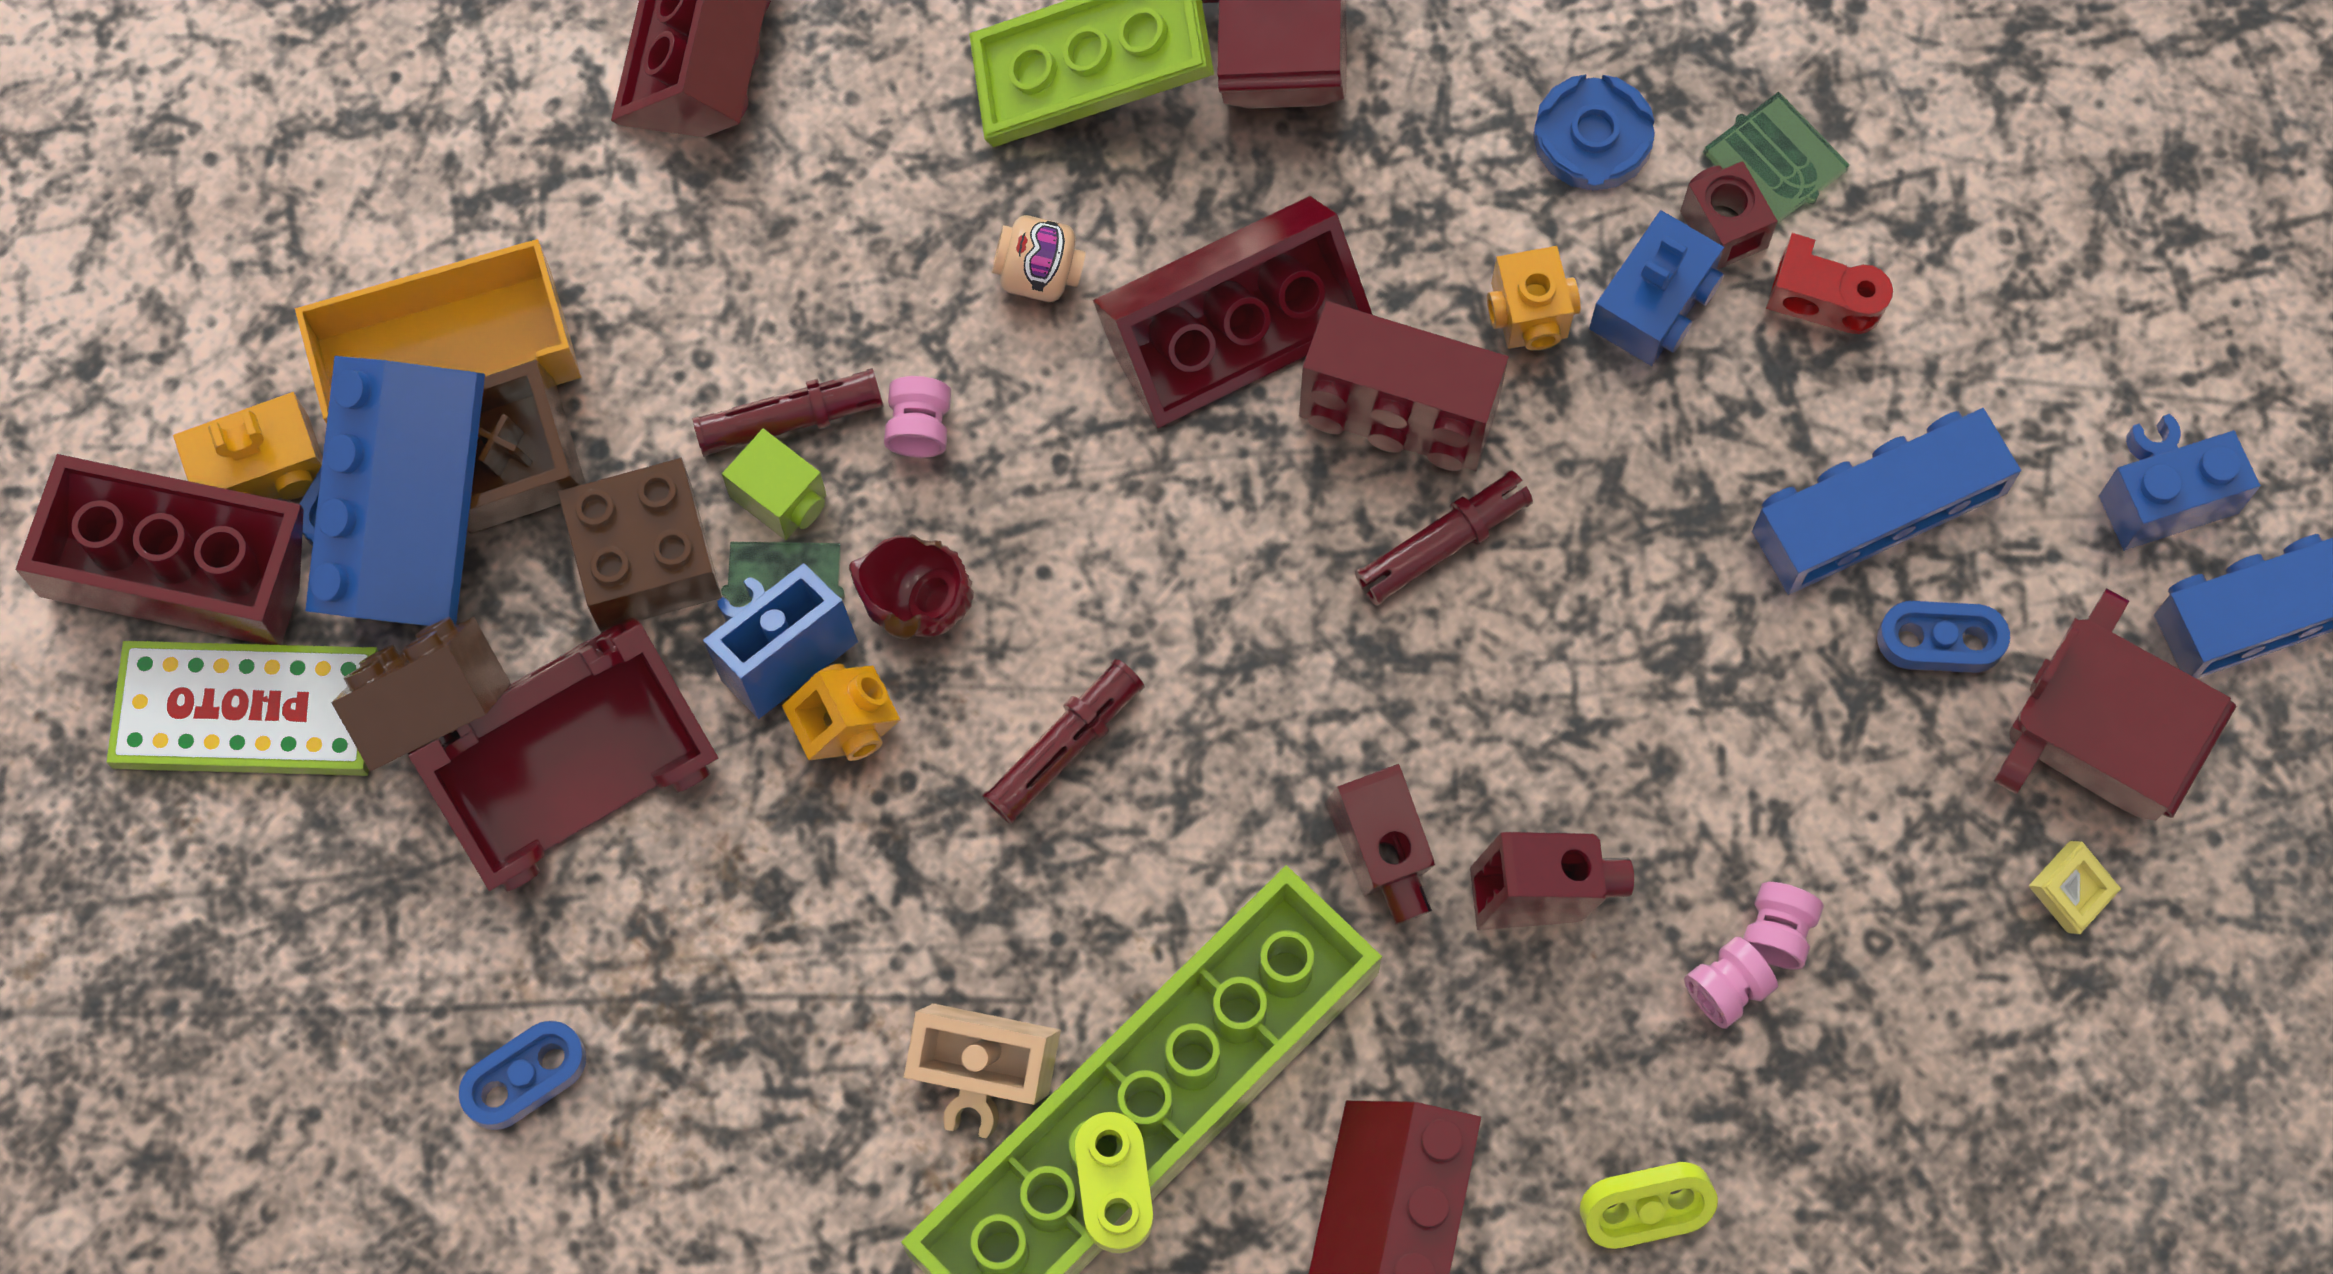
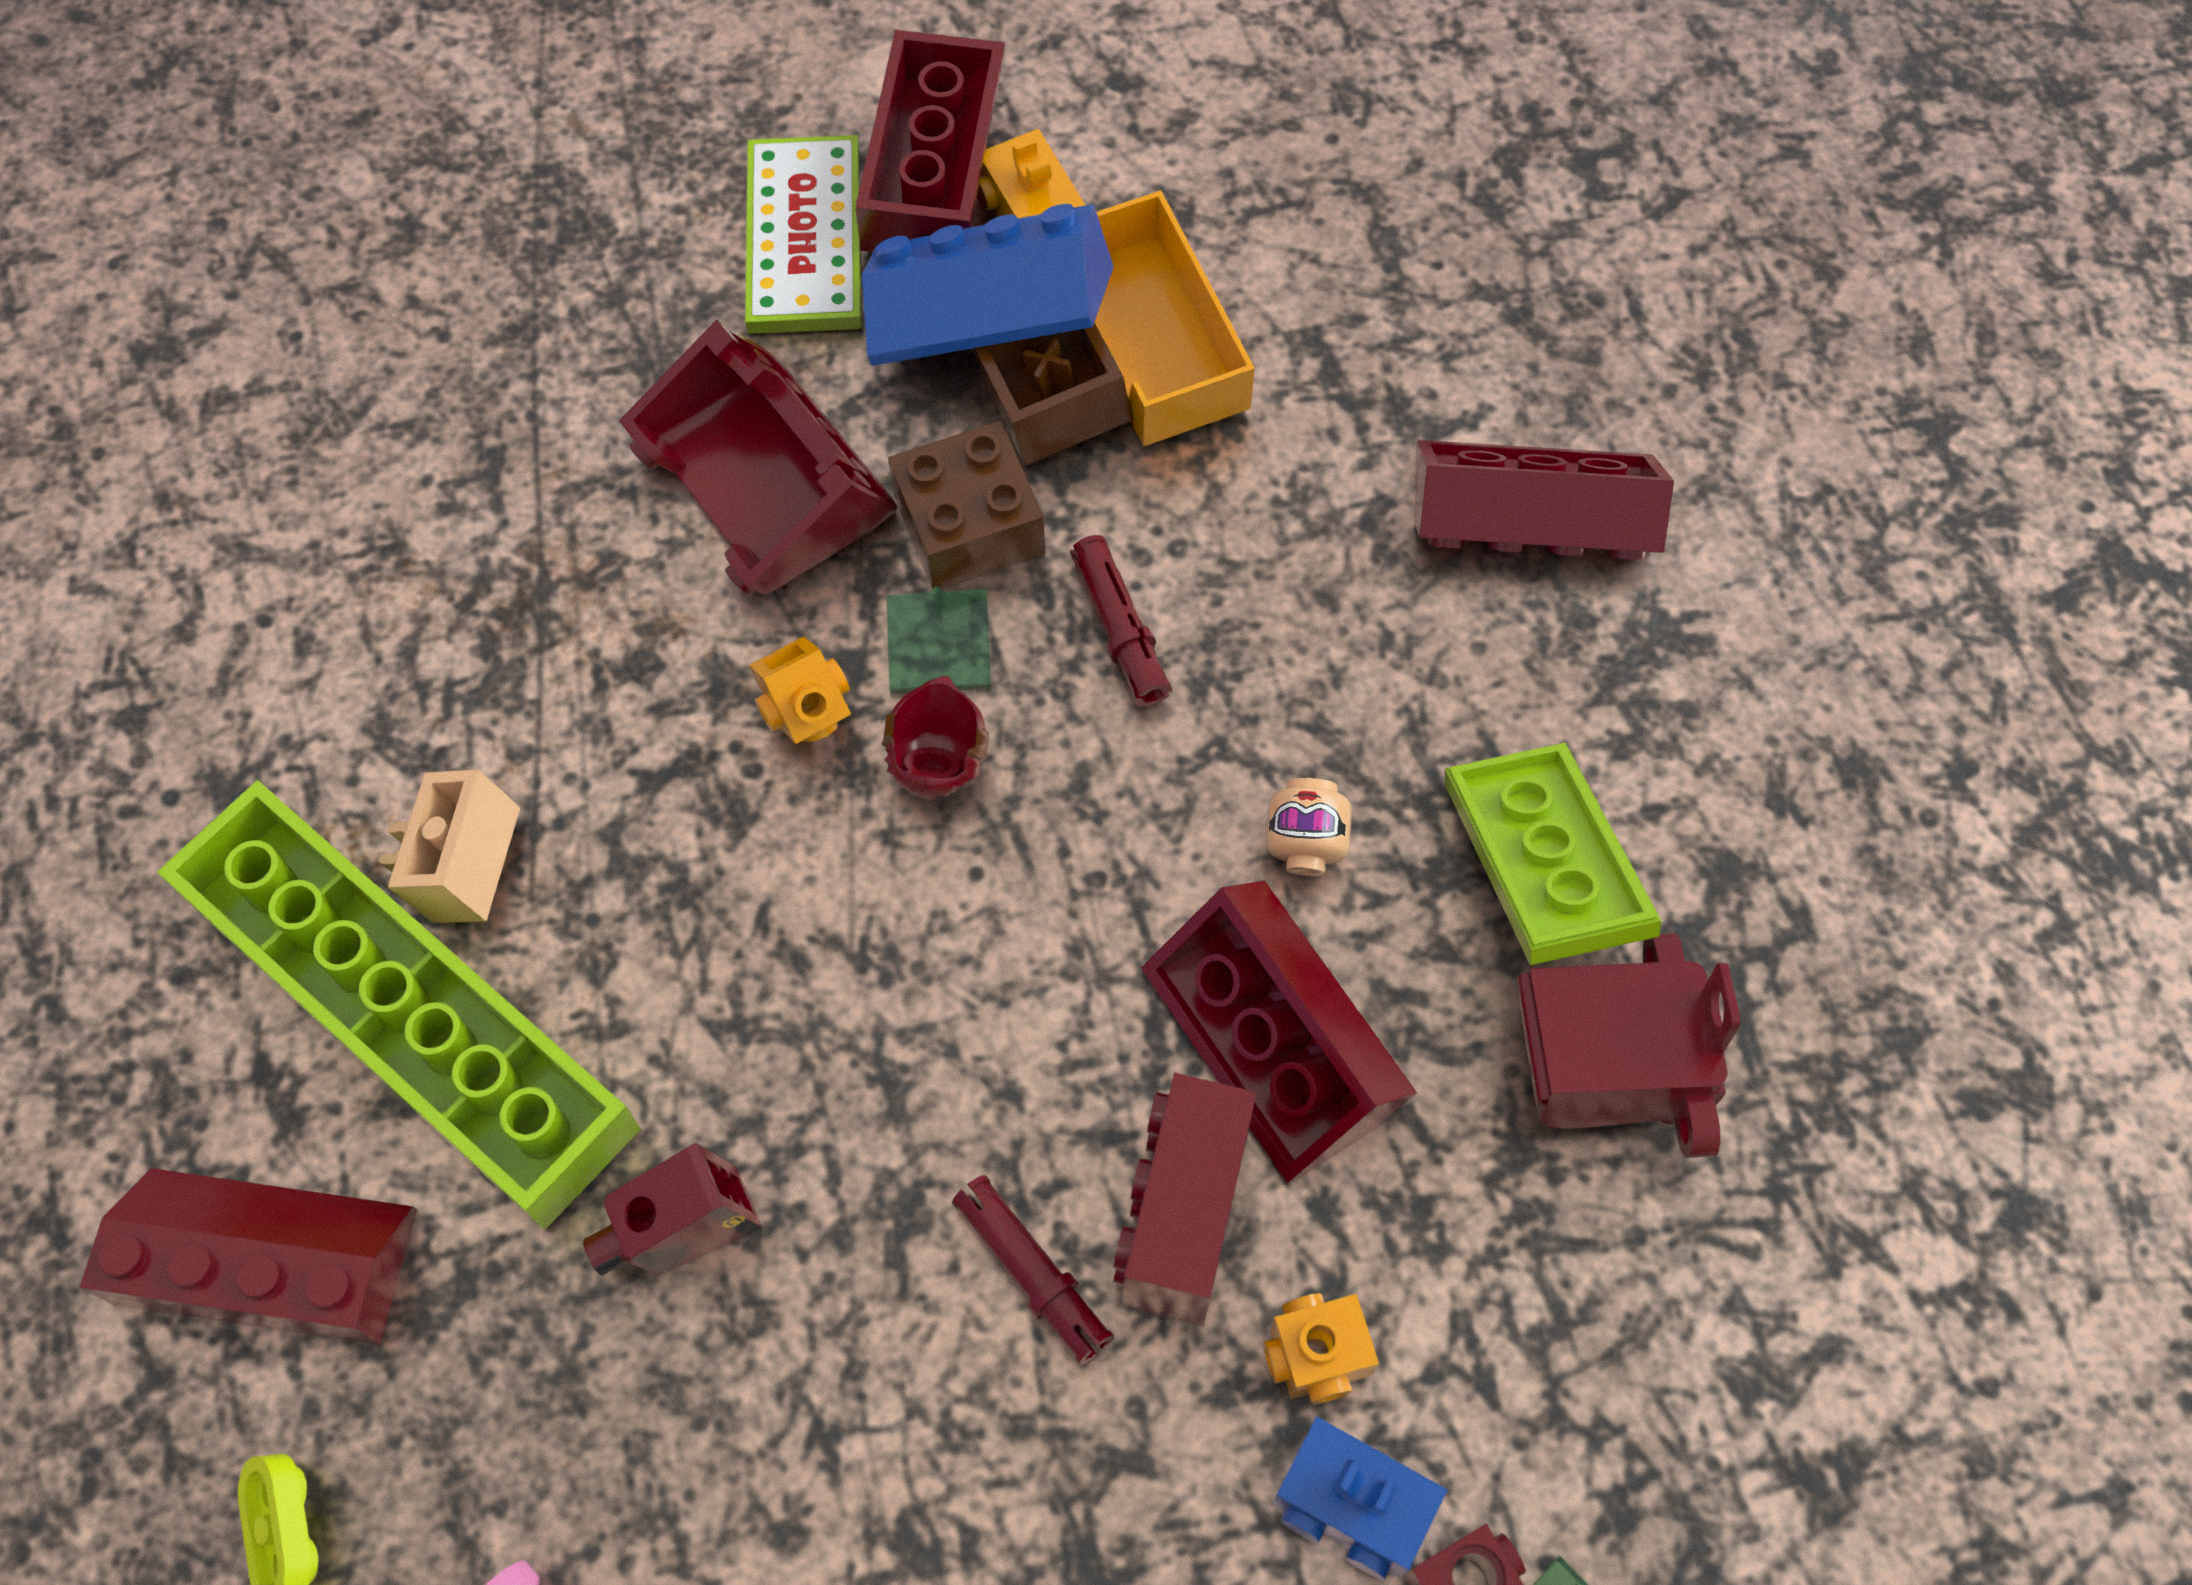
camera: 85 degrees right, 5 degrees down
reddish brown brick [331,617,511,772] -> none
blue plate [459,1021,586,1130] -> none
blue brick [703,563,858,719] -> none
lime brick [722,428,827,540] -> none
bright pink wheel [884,376,951,458] -> none
dark red pin [982,659,1145,824] -> none
neon yellow plate [1075,1112,1153,1253] -> none
dark red torso [1470,832,1634,930] -> none
blue tile [1533,74,1655,191] -> none

